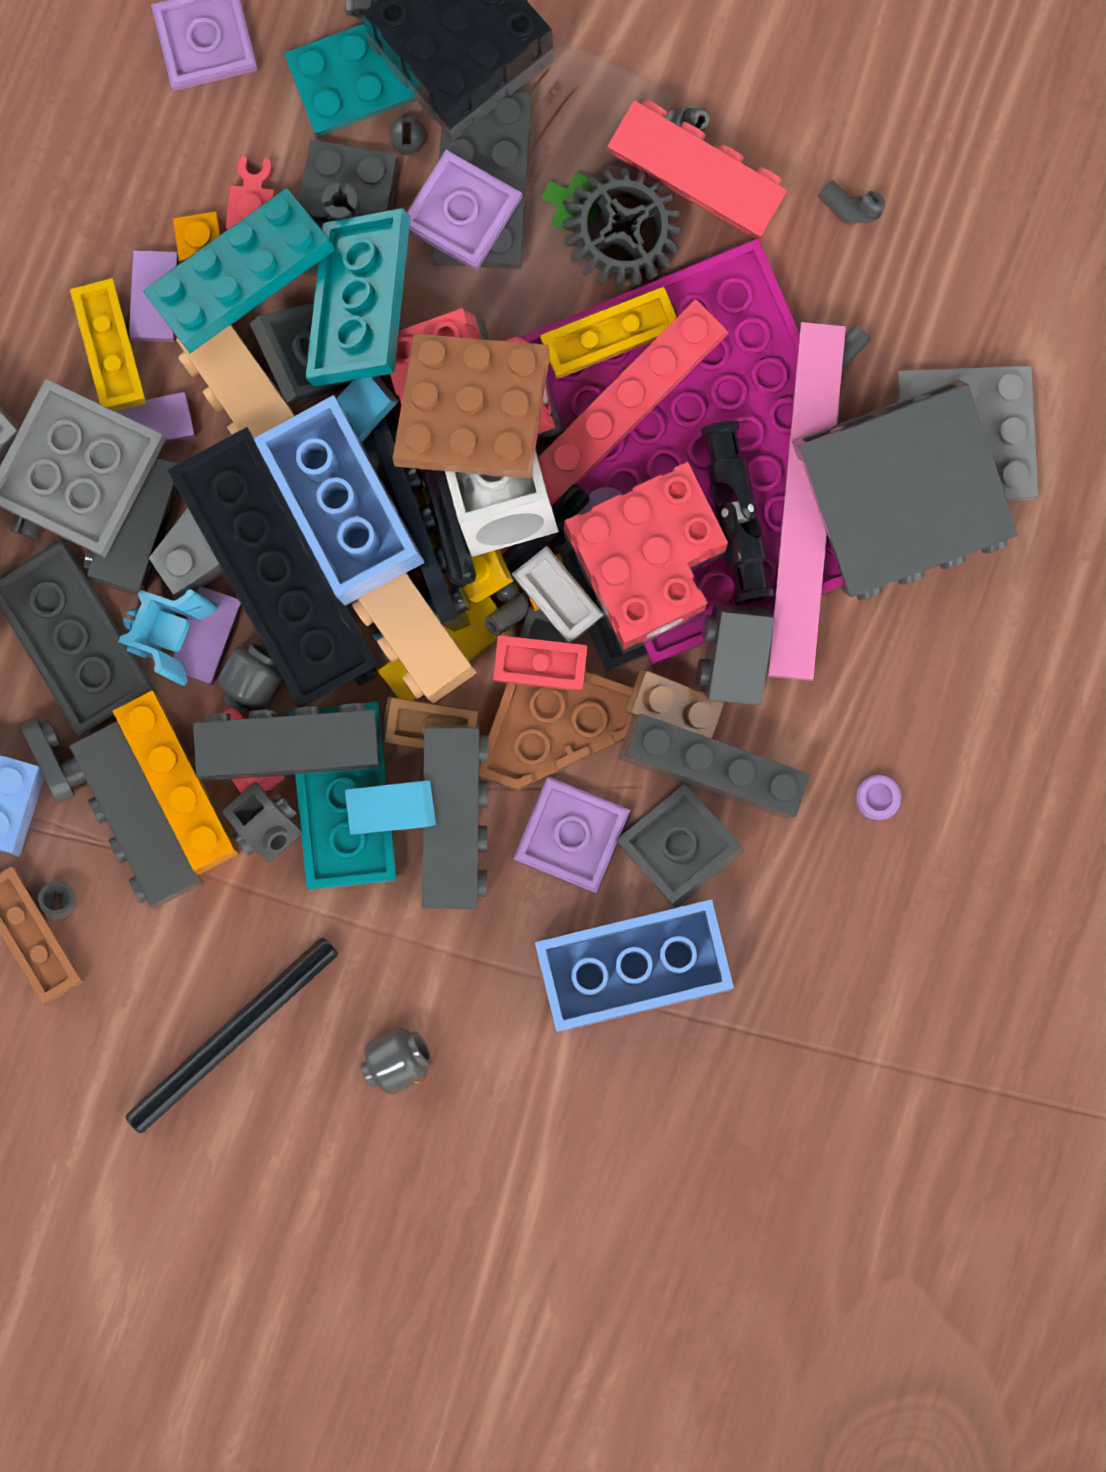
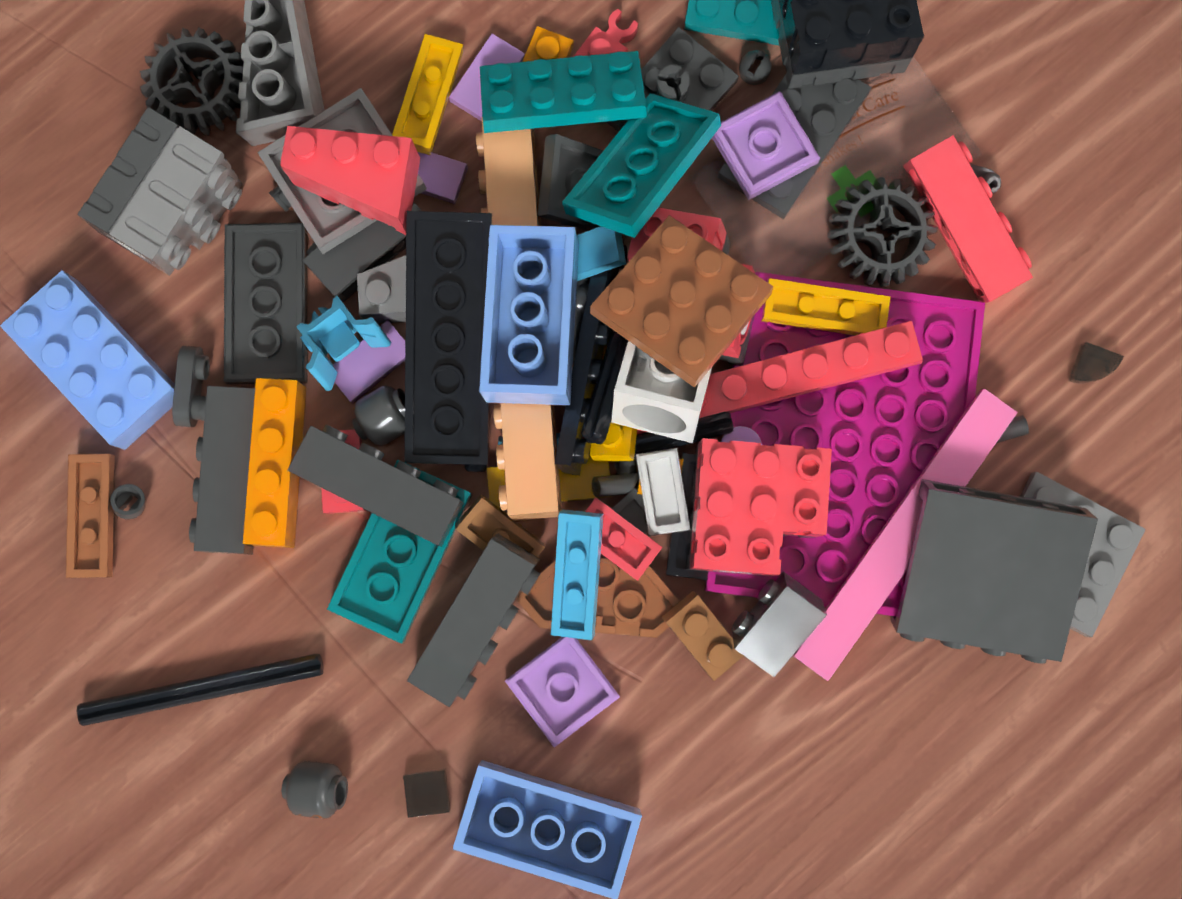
camera: 25 degrees right, 0 degrees up
dark grey brick [222,782,302,863] -> none
medium azure tile [345,780,436,835] -> none
dark grey plate [616,783,744,908] -> none
dark grey brick [618,713,810,819] -> none
black piece [701,421,774,605] -> none
dark grey arm [817,181,885,224] -> none
lavender tile [855,775,901,821] -> none
none -> coral wedge [280,126,420,235]
none -> clear smoke tile [403,769,450,818]
none -> medium azure plate [551,509,604,640]
none -> clear smoke tile [1069,342,1124,384]

